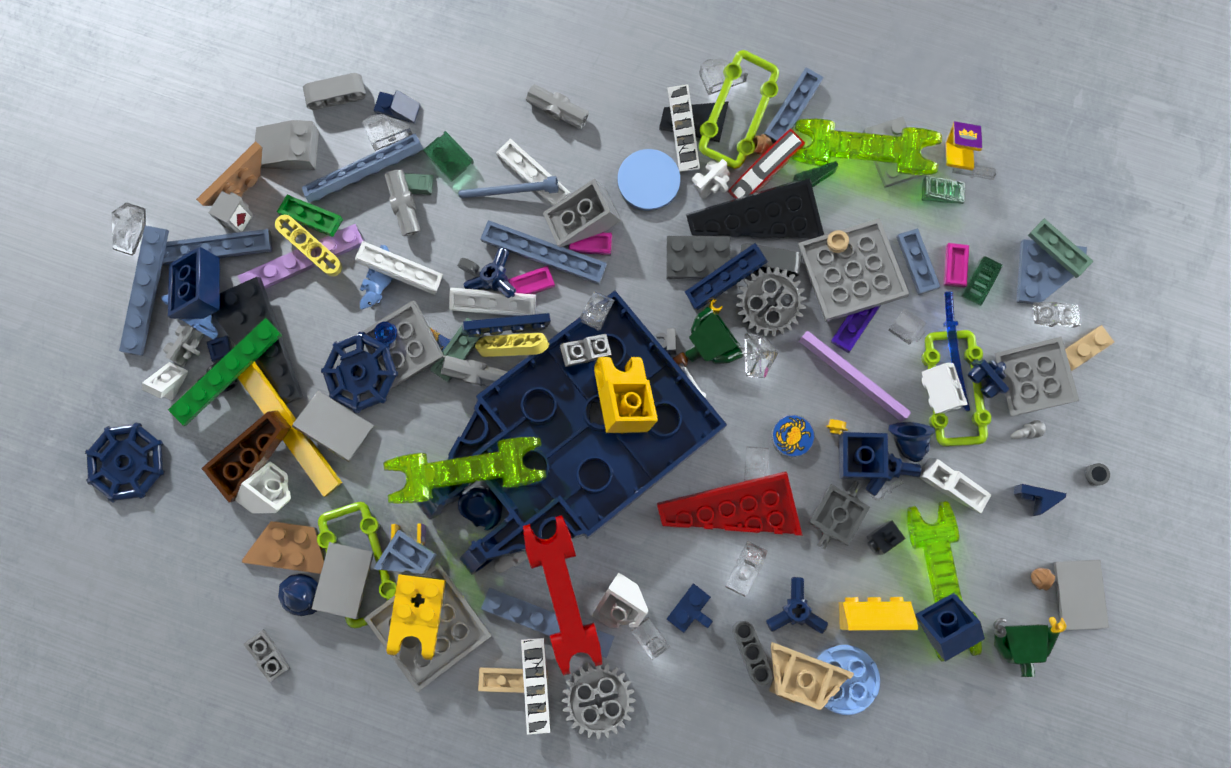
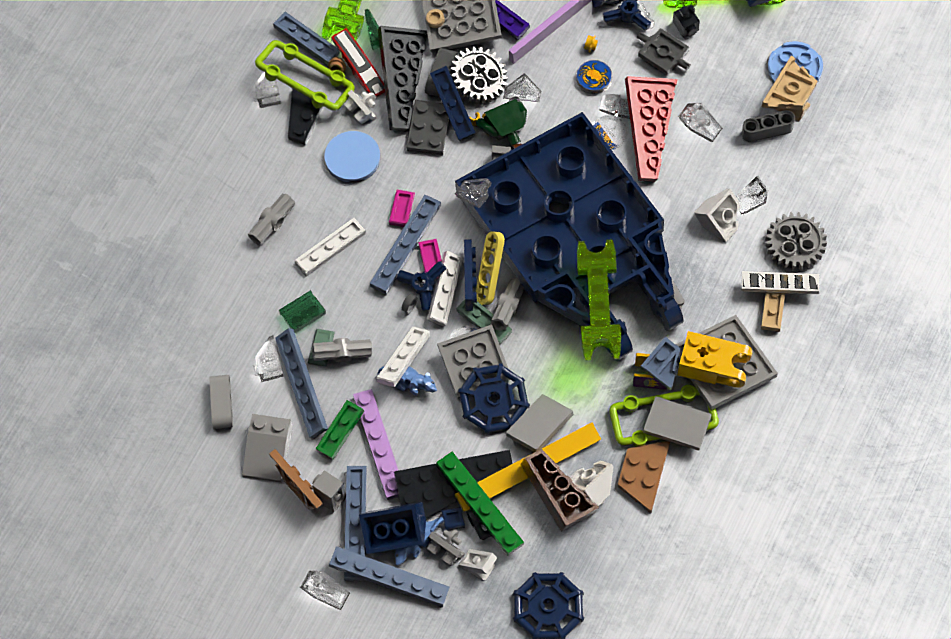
camera: 80 degrees left, 15 degrees down
light grey slope [244,629,289,682] -> none
light yellow beam [275,215,342,277] -> none
dark blue piece [278,574,318,616] -> none
slope [374,90,420,123] -> none
clear blue tile [374,321,397,344] -> none
sand blue piece [458,176,559,198] -> none
dark blue piece [458,486,502,531] -> none
sand blue plate [481,588,615,658] -> none
red piece [523,515,602,676] -> none
light grey slope [543,179,621,247] -> none
light grey slope [560,334,612,367] -> none
yellow brick [594,357,658,433] -> none
dark blue plate [666,583,713,633] -> none
tile [667,84,700,172] -> none
dark blue bush [766,577,828,634] -> none
yellow slope [838,597,918,630] -> none
dark blue slope [839,432,888,480] -> none
none -> clear tile [593,115,628,150]

